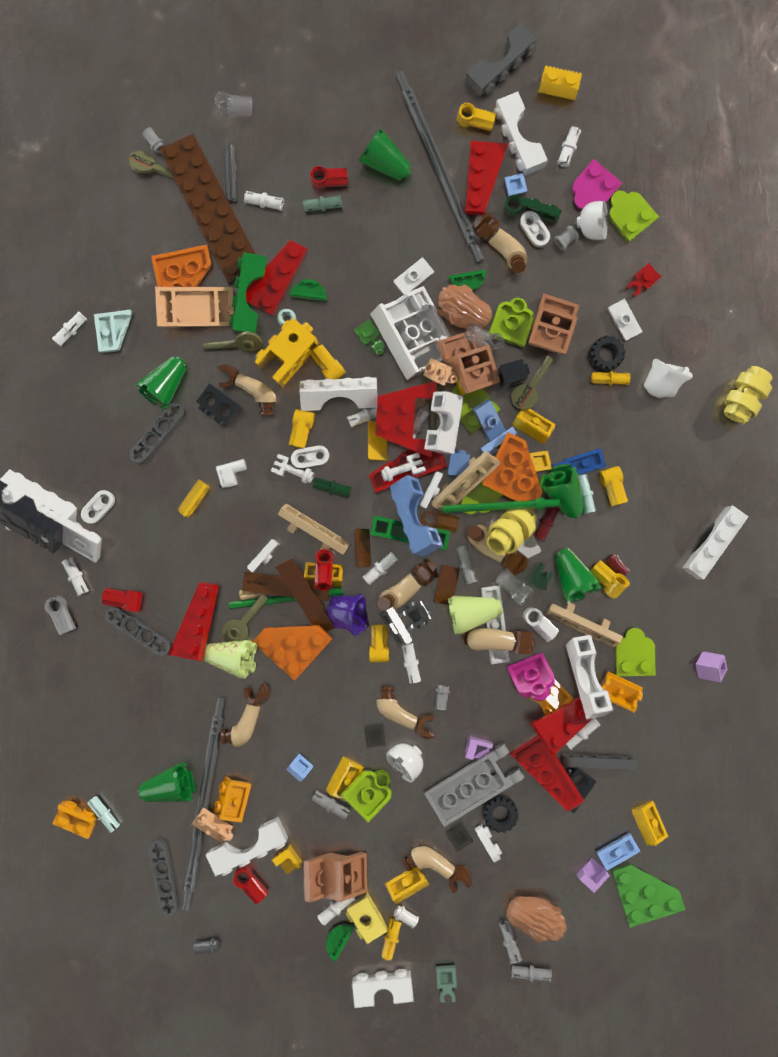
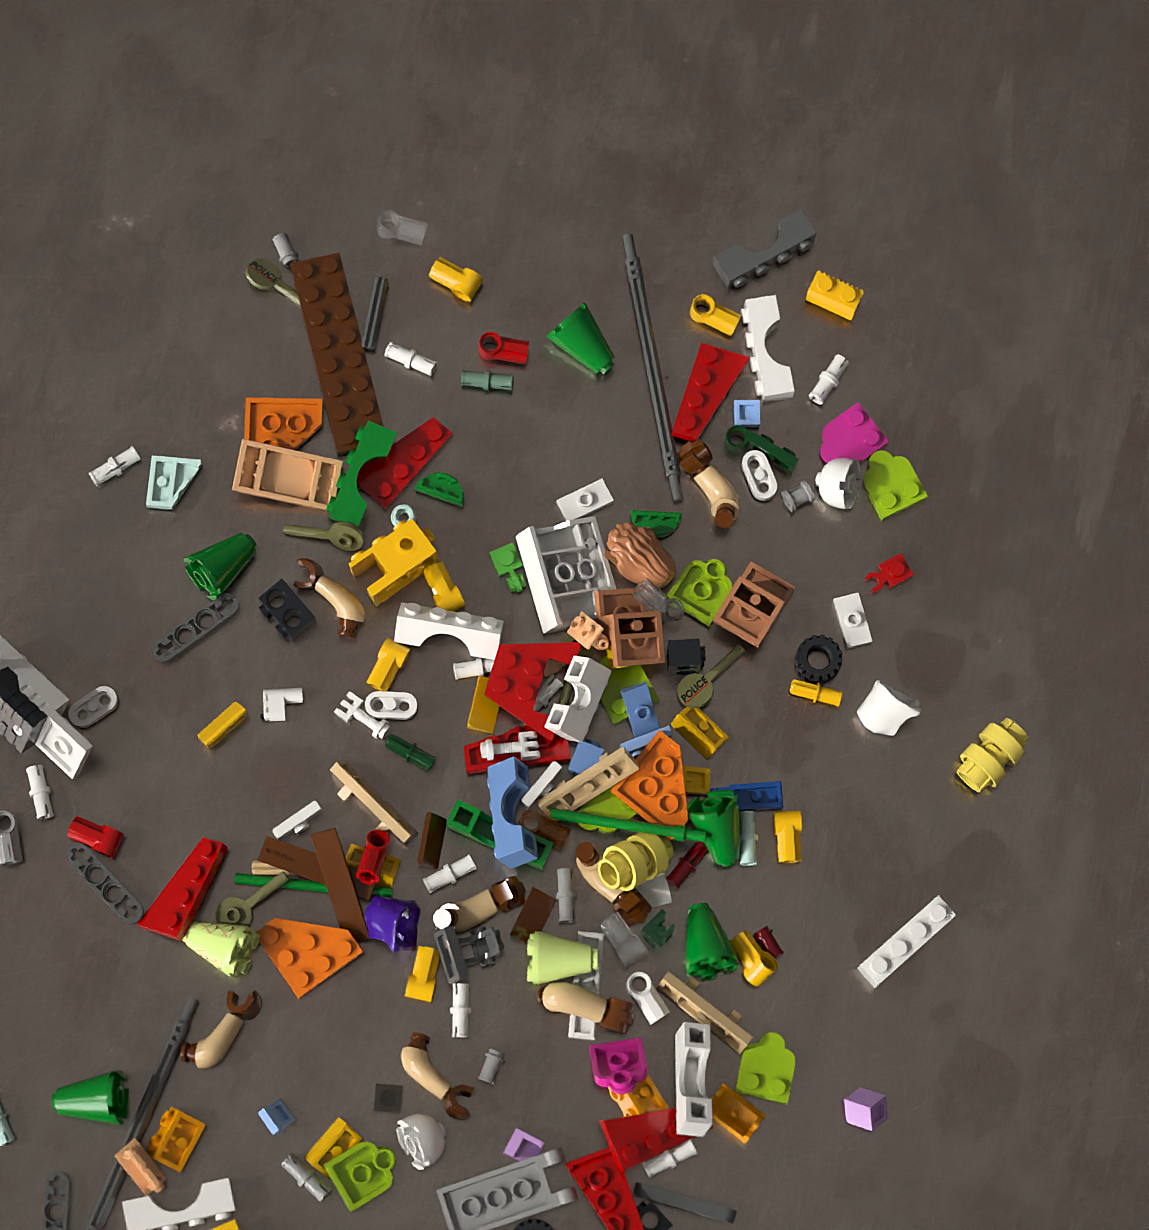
camera: 10 degrees right, 10 degrees down
none -> yellow piece [429,257,484,302]

